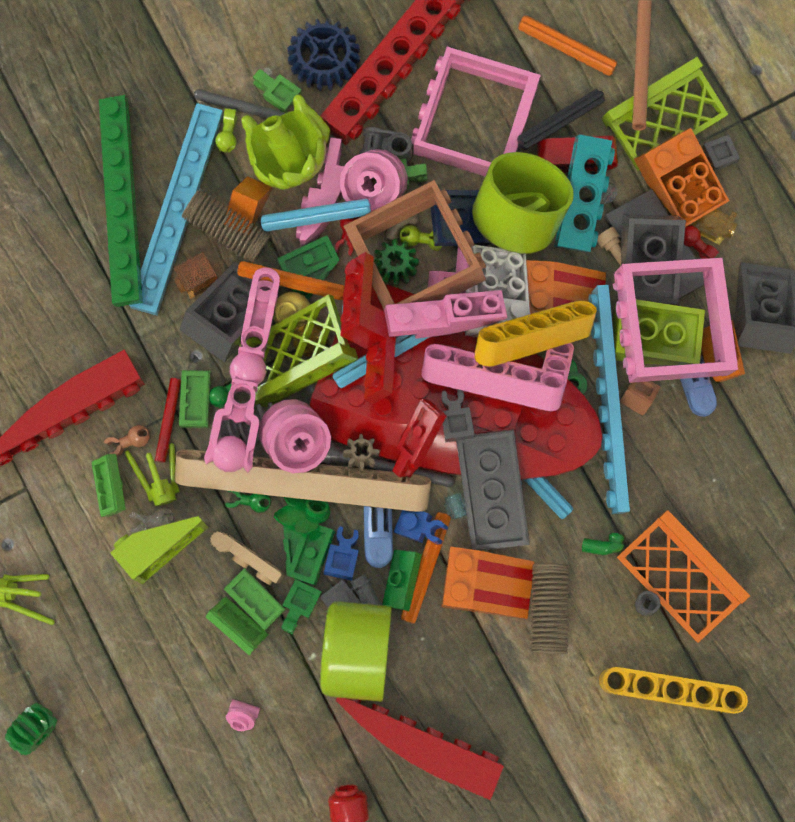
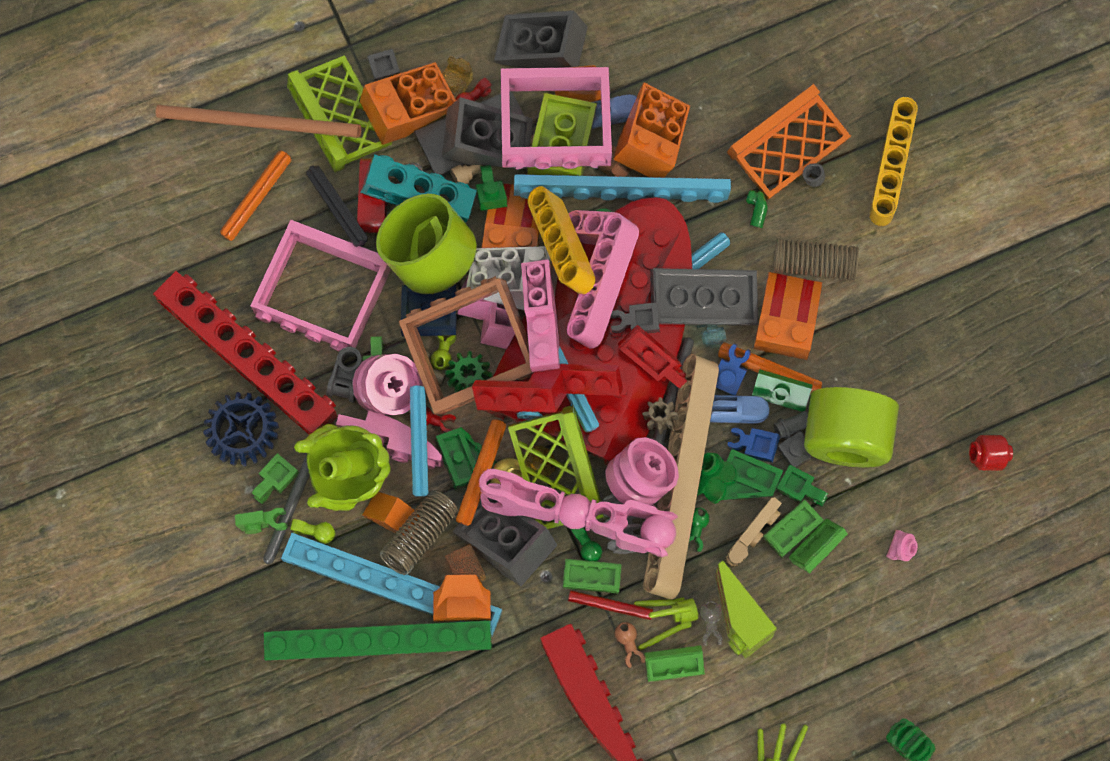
camera: 80 degrees left, 5 degrees down
red slope [336,697,504,800] -> none
none -> bright green plate [235,508,288,534]
none -> orange slope [433,575,491,622]
none -> green plate [476,165,507,211]
none -> orange slope [613,82,690,178]

